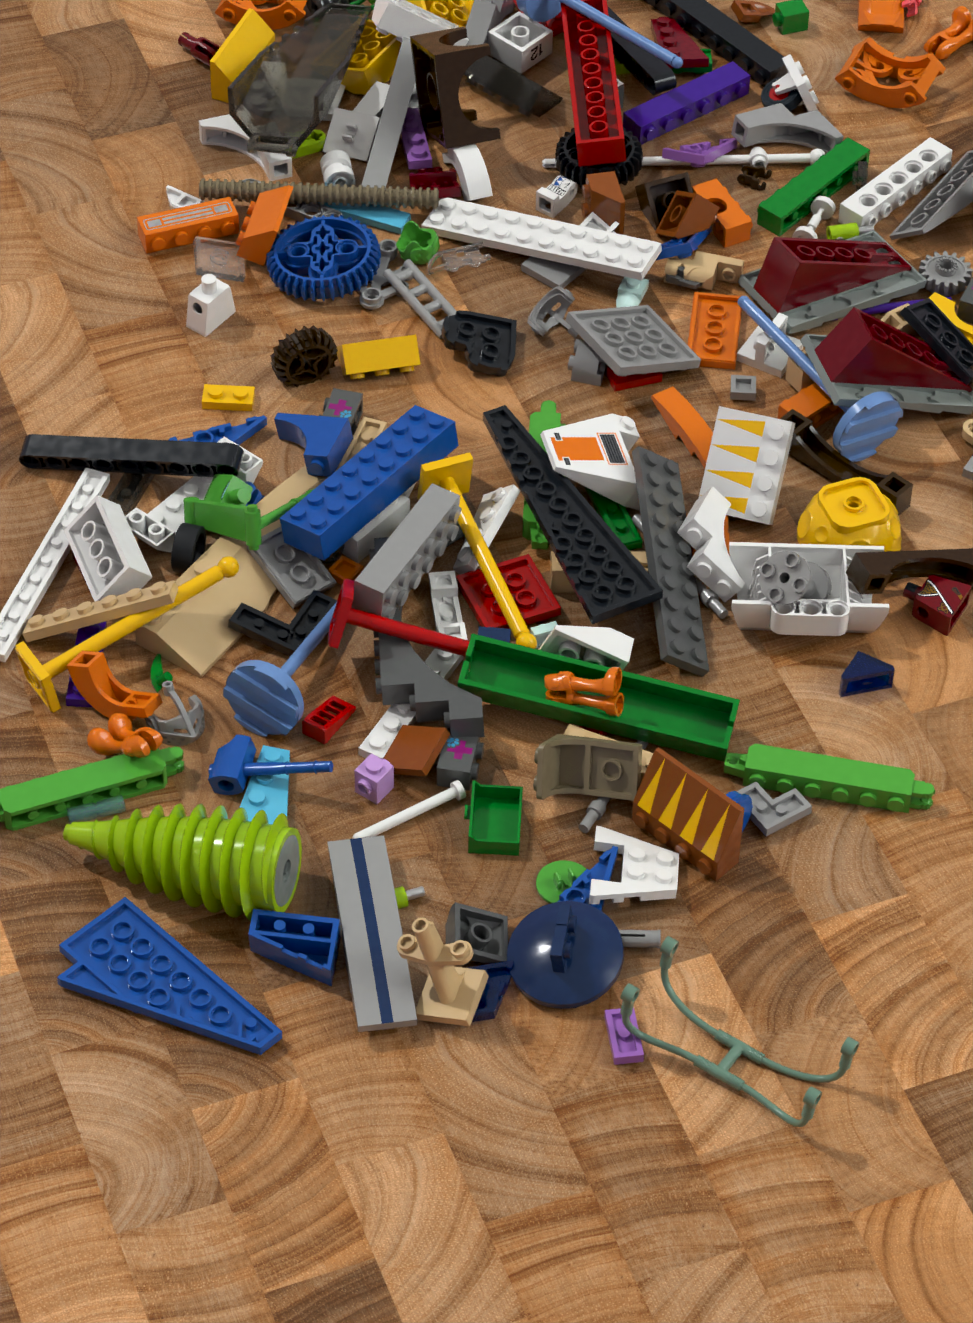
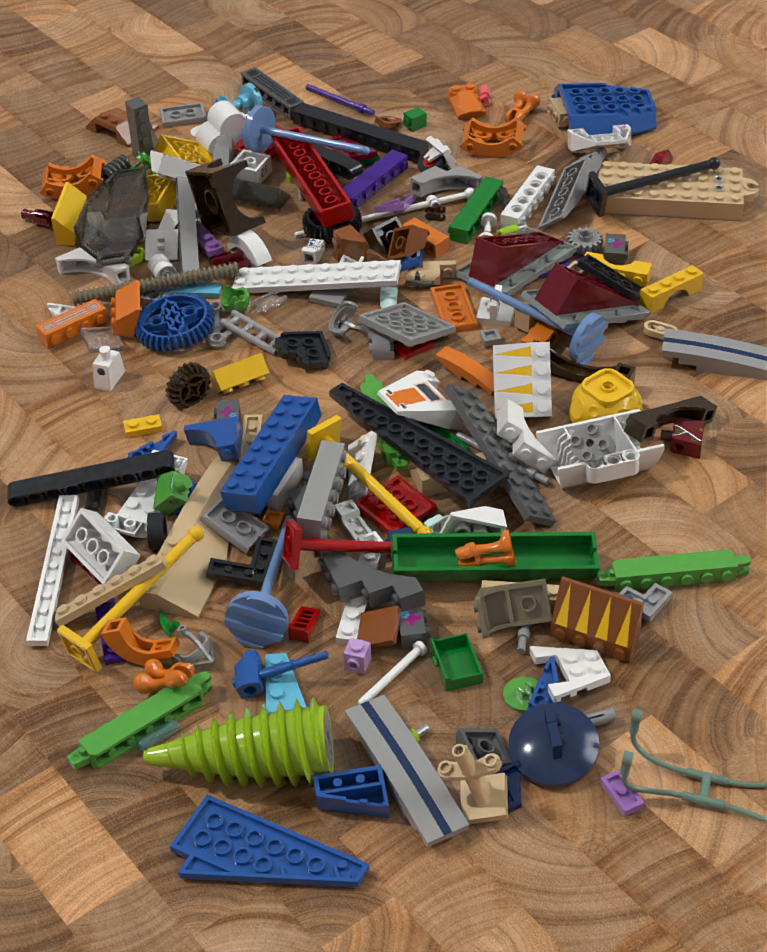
camera: 15 degrees left, 5 degrees down
bright green piece [183,488,315,550] -> none
clear blue slope [839,651,895,697] -> none

